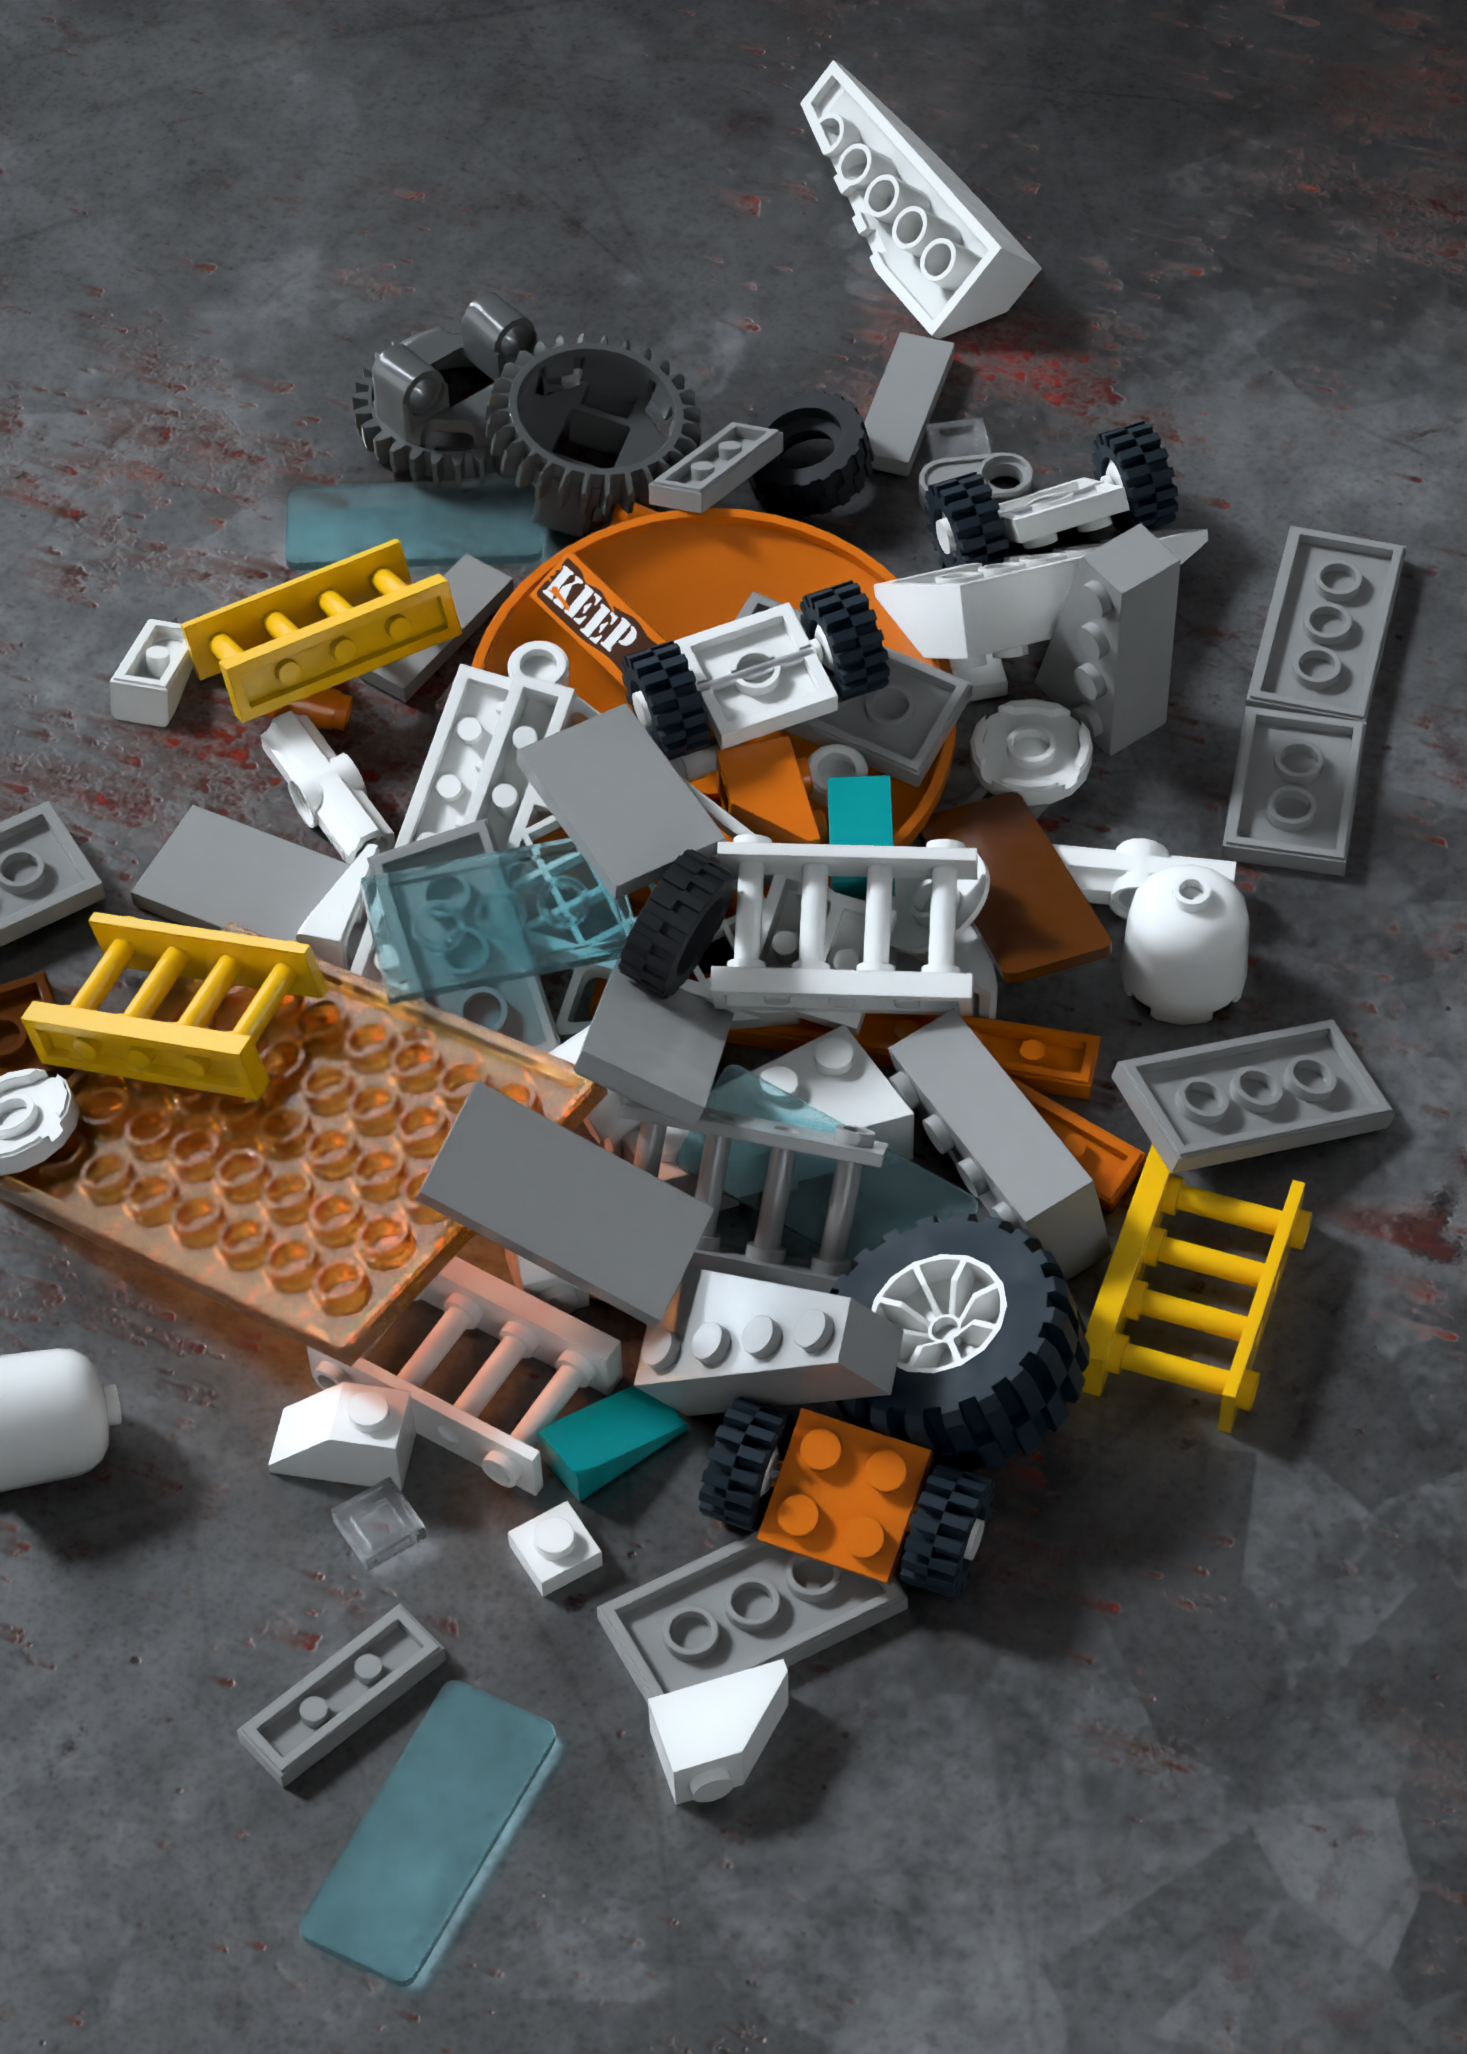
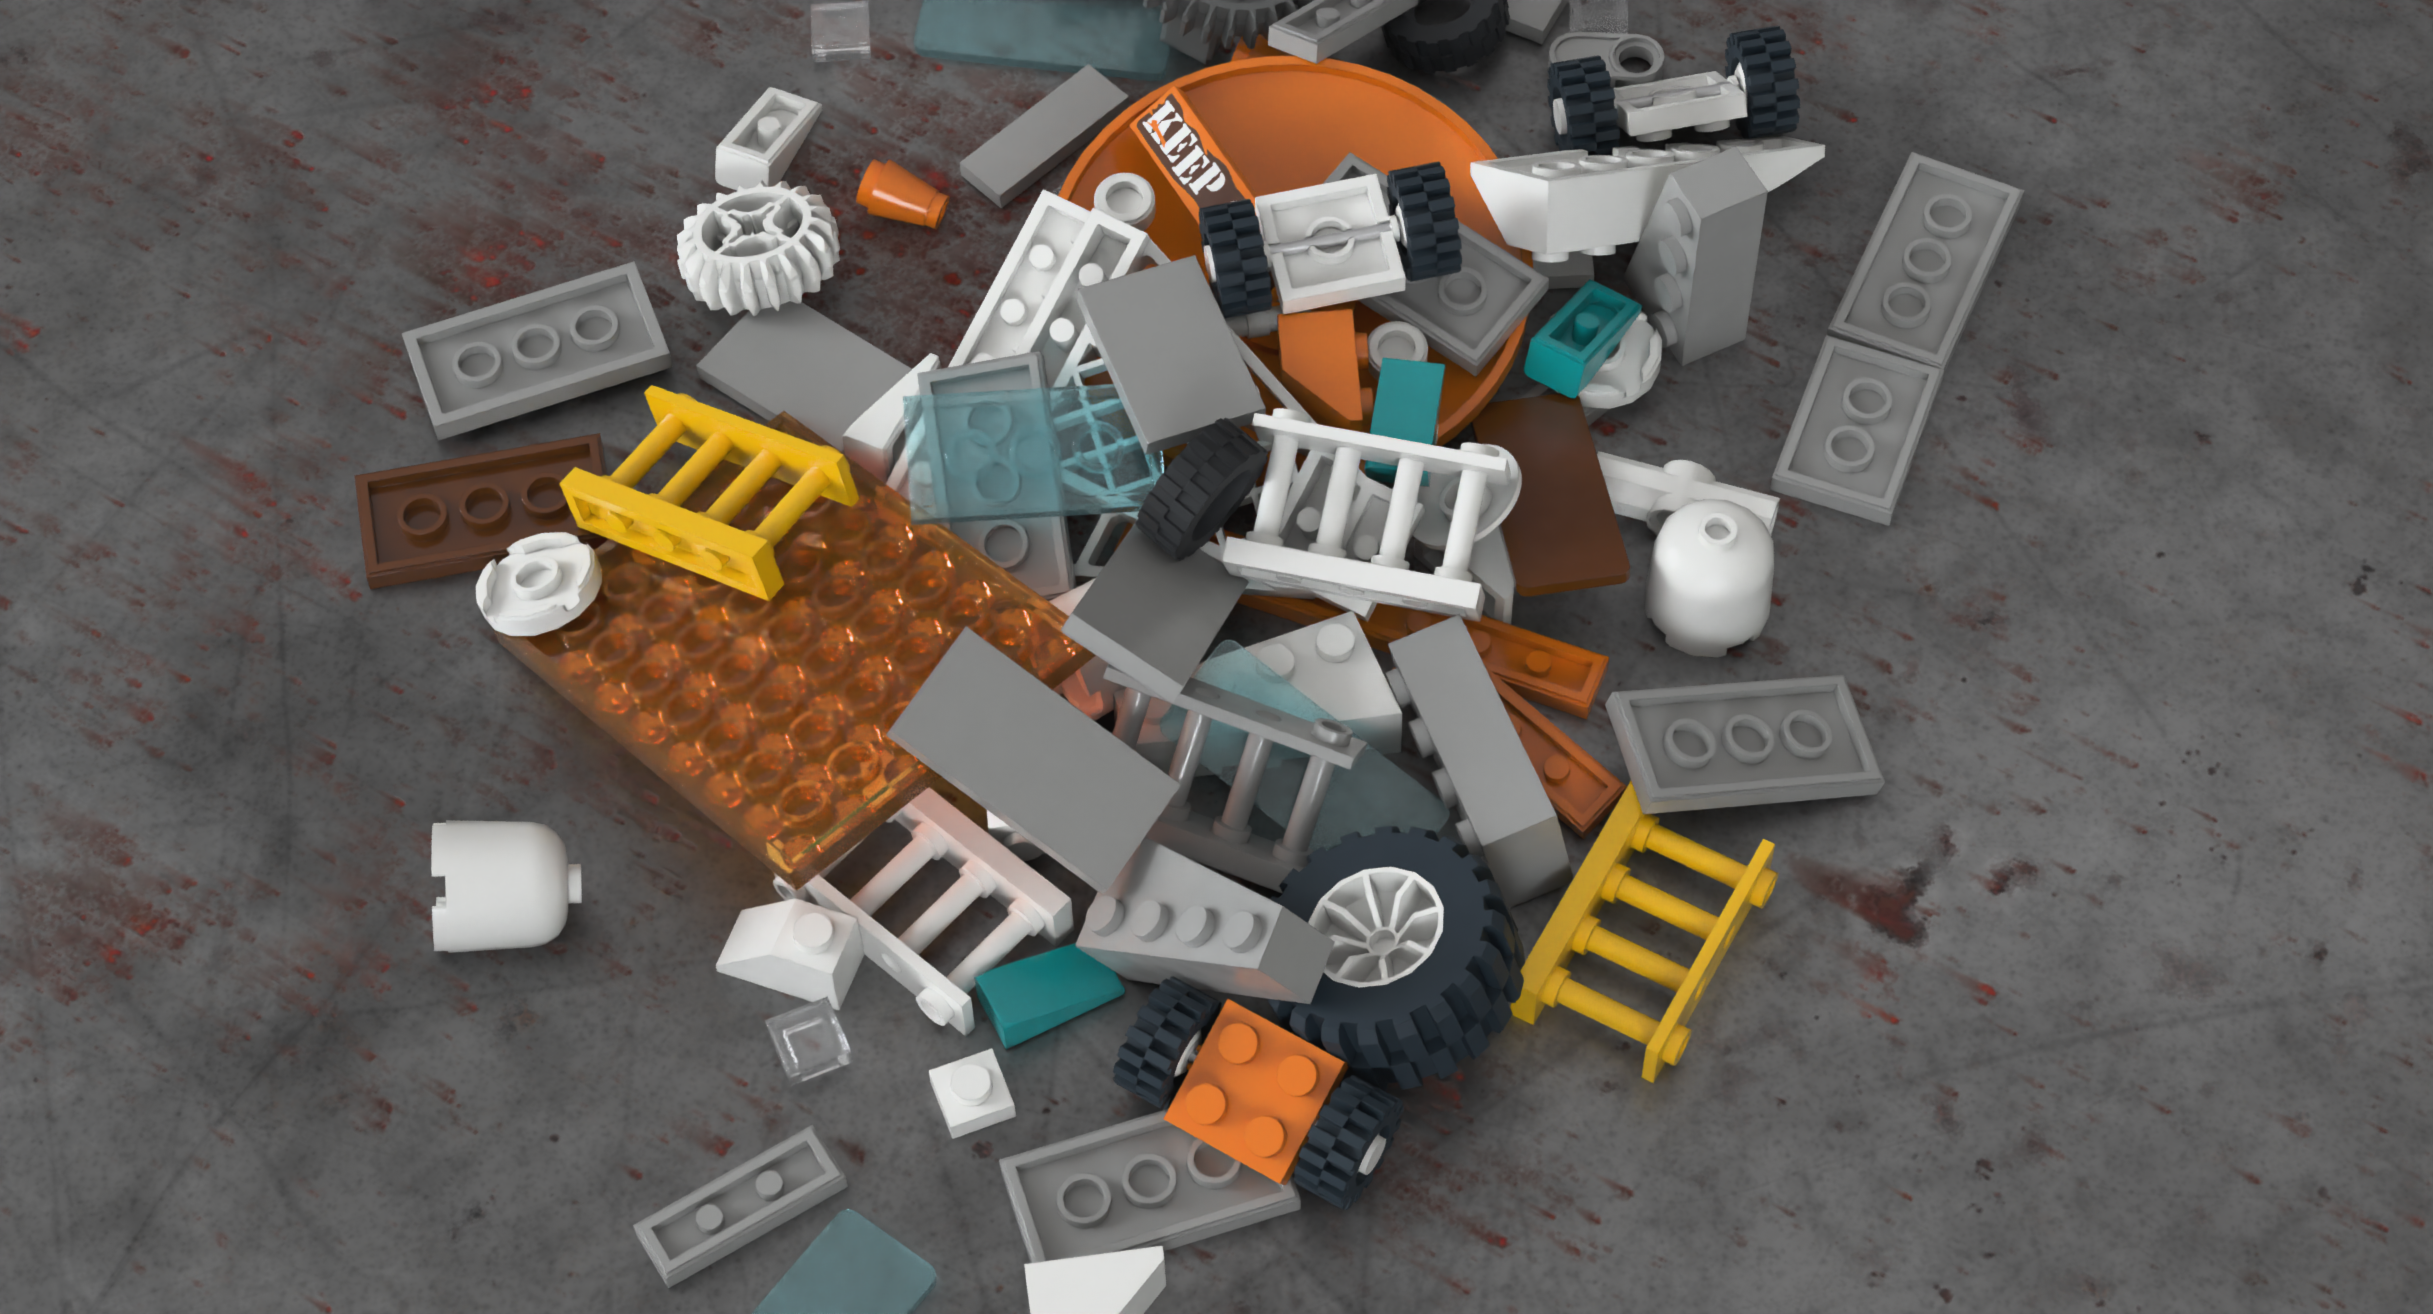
camera: 10 degrees right, 5 degrees up
yellow fence [180,538,463,723] -> none
white piece [261,711,396,865] -> none
none -> white gear [677,180,840,316]
none -> clear tile [810,1,871,62]
none -> teal slope [1524,279,1643,398]

